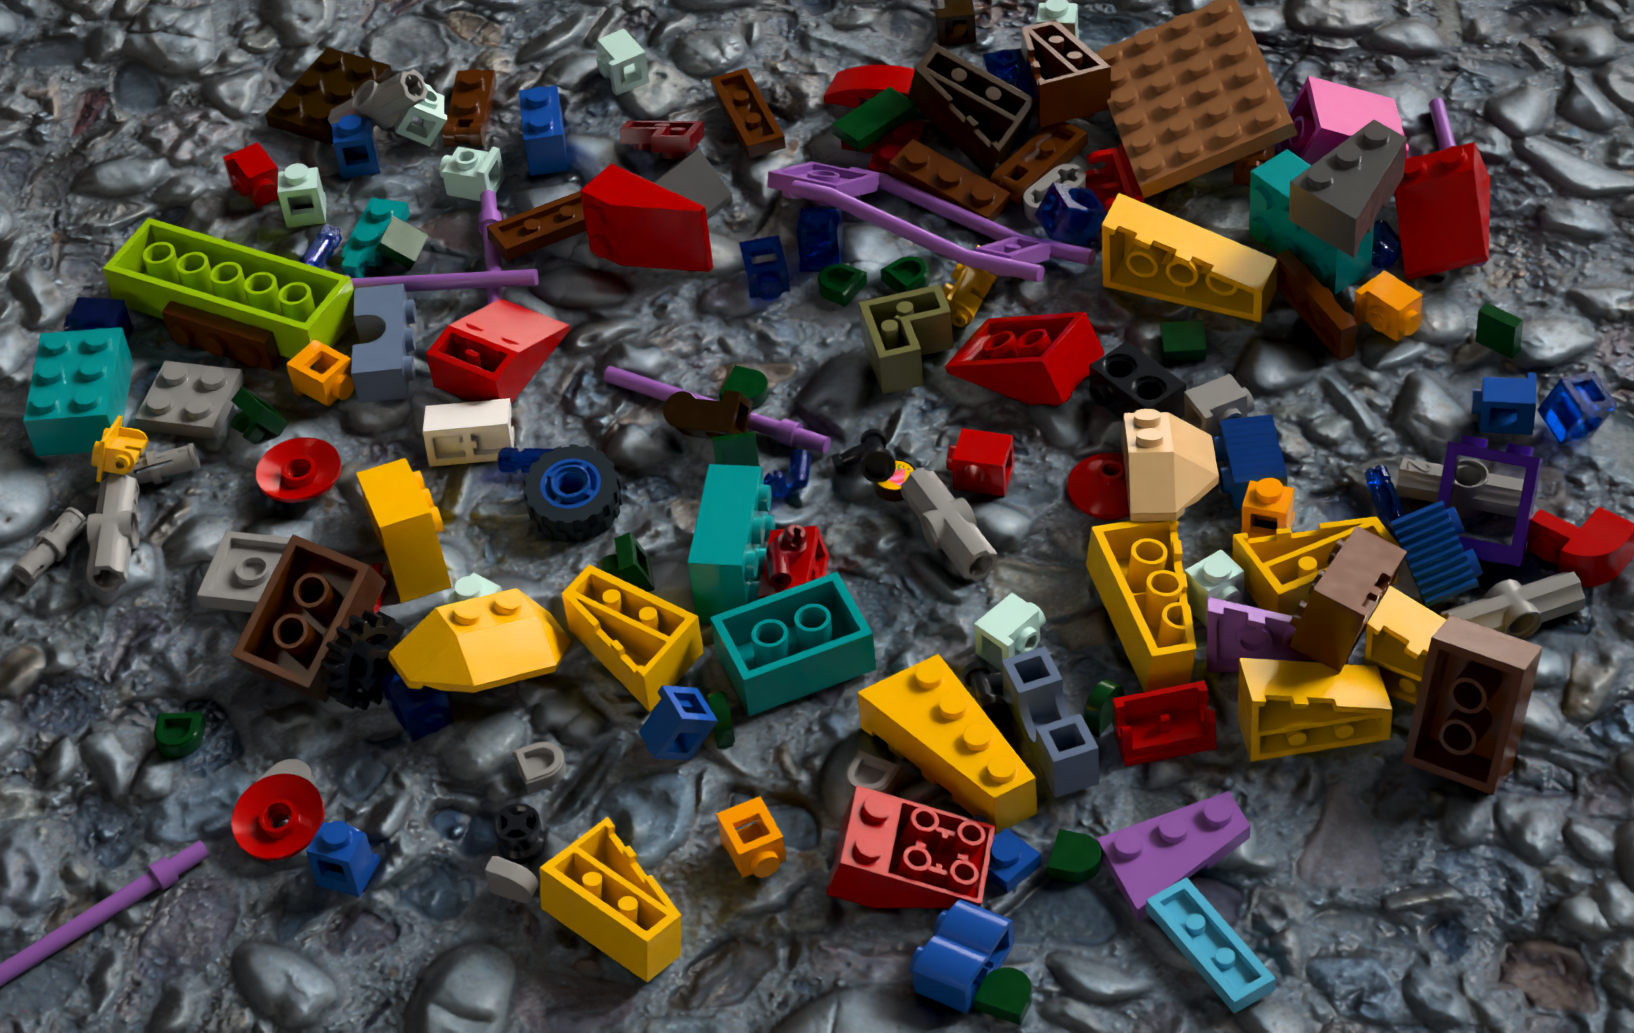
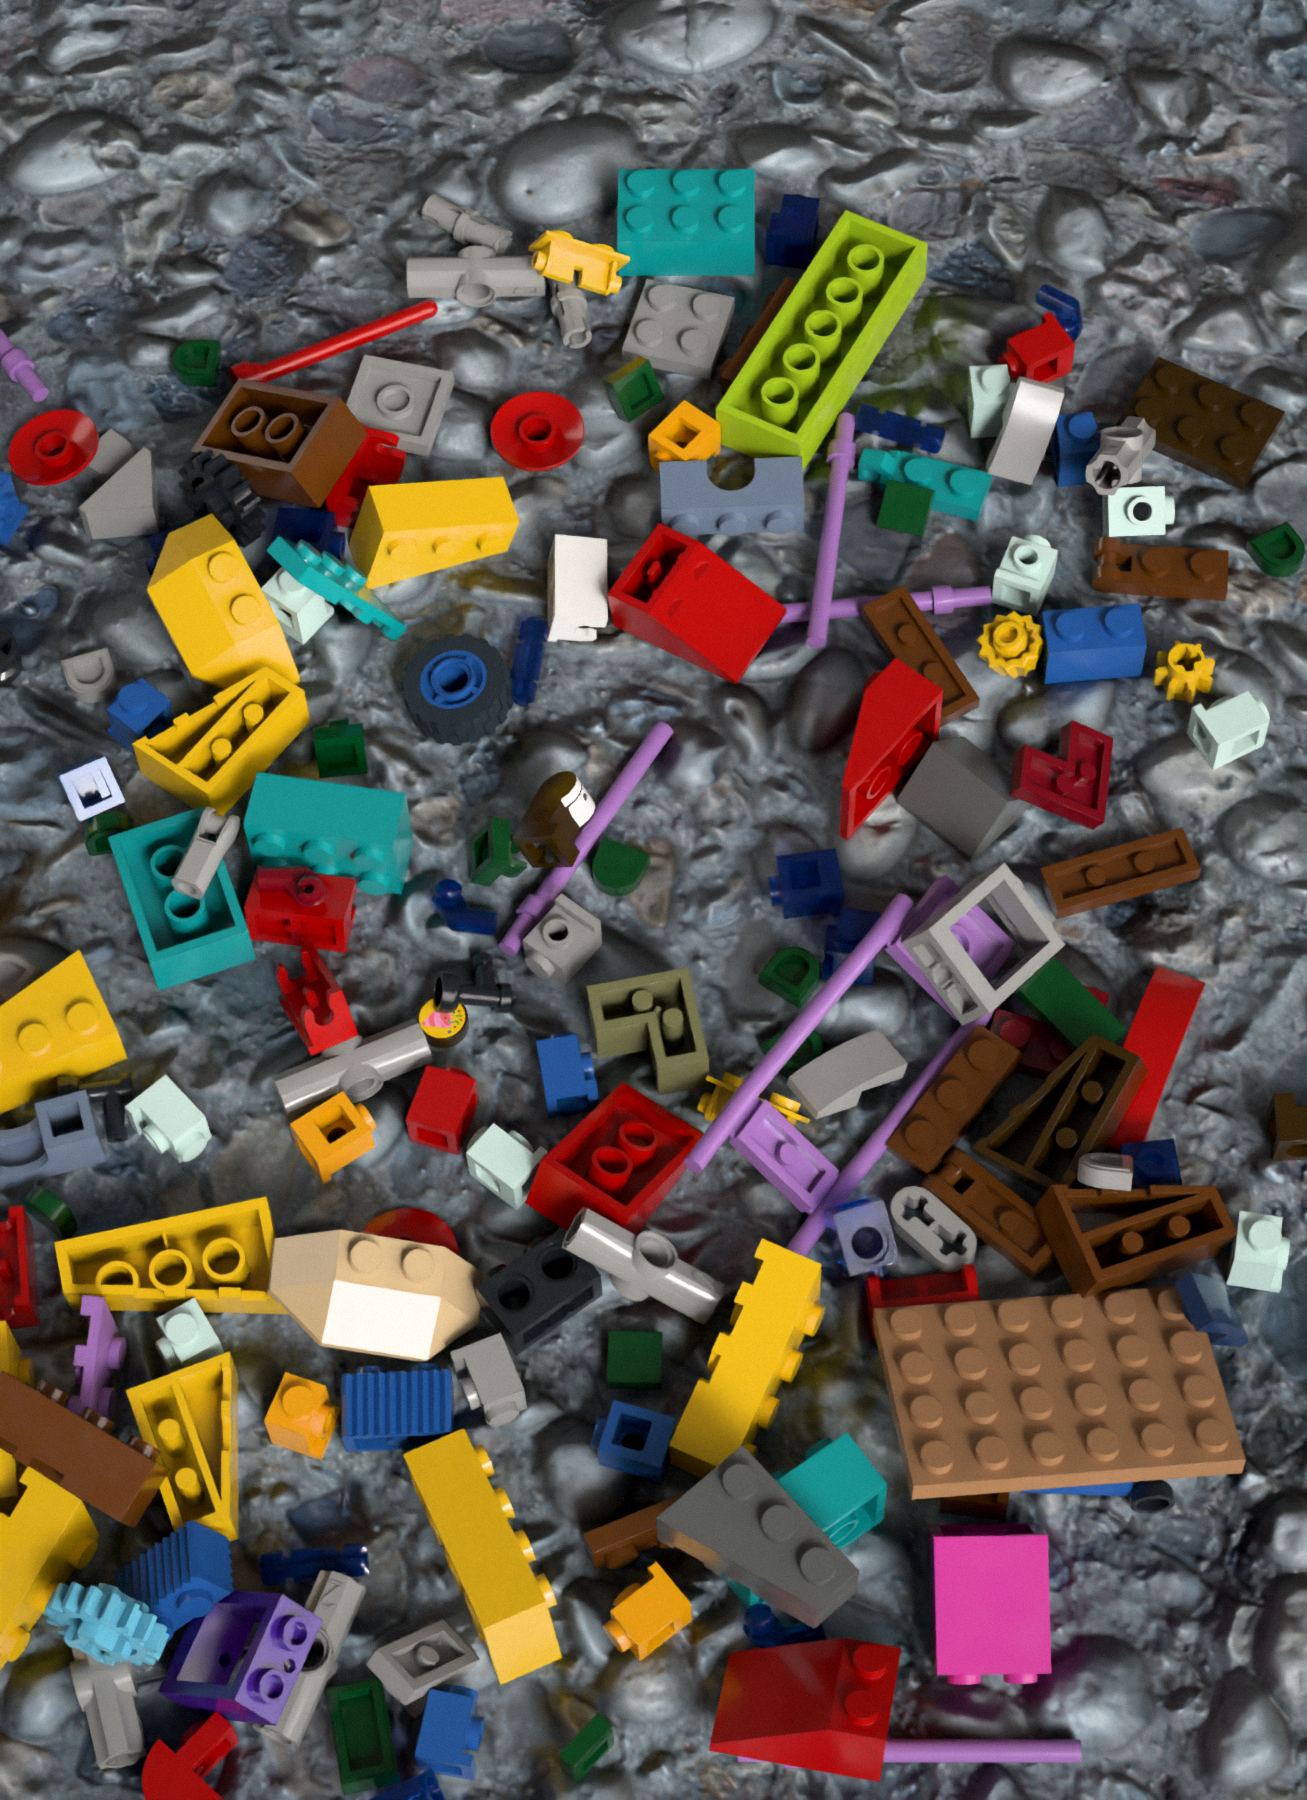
camera: 90 degrees right, 15 degrees up
none -> medium azure gear [44,1582,170,1666]
none -> light grey slope [79,447,160,540]
none -> blue brick [106,677,175,755]
none -> light grey bar [171,807,240,899]
none -> red piece [229,300,438,386]
none -> teal wing [266,536,408,642]
none -> clear blue brick [271,507,346,572]
none -> red hinge [275,944,358,1056]
none -> light orange brick [290,1091,377,1184]
none -> dark green tile [326,1677,400,1796]
none -> light grey slope [366,1619,480,1718]
none -> yellow wedge [403,1428,562,1685]
none -> light aqua brick [466,1123,549,1210]
none -> light grey brick [523,893,602,987]
none -> blue brick [536,1032,599,1119]
none -> light grey piece [562,1207,725,1325]
none -> blue brick [591,1400,677,1486]
none -> light grey slope [787,1029,908,1120]
none -> light grey window [901,862,1065,1026]
none -> yellow piece [976,611,1045,679]
none -> light grey slope [986,376,1065,485]
none -> clear blue arm [1036,284,1083,342]
none -> light grey tile [1077,1153,1133,1191]
none -> yellow gear [1153,640,1215,704]
none -> dark blue slope [1175,1273,1249,1347]
none -> dark green tile [1245,521,1305,578]

